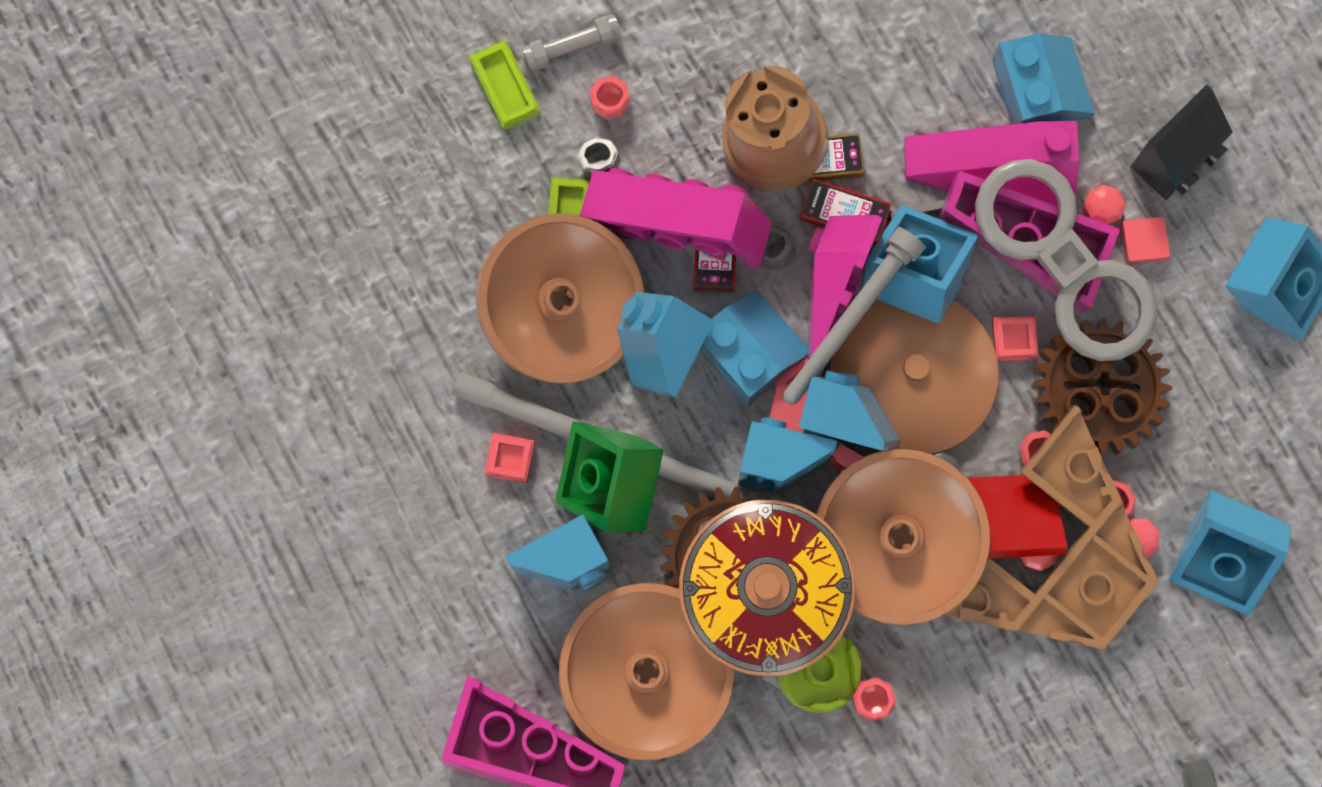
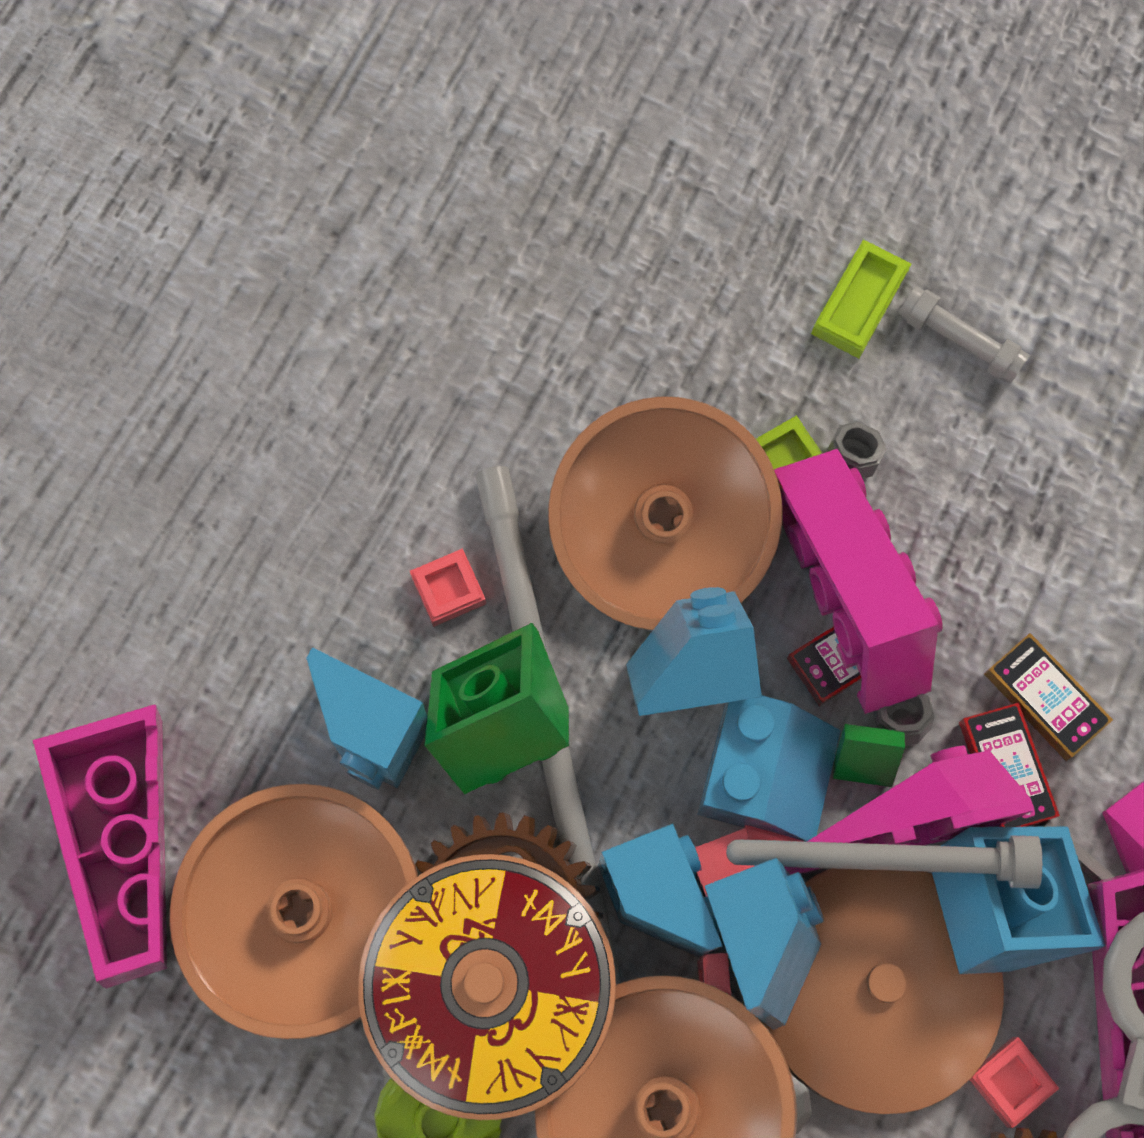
camera: 50 degrees right, 5 degrees down
coral tile [590,76,630,119] -> none
medium nougat piece [722,66,829,191] -> none
none -> green tile [833,724,905,787]

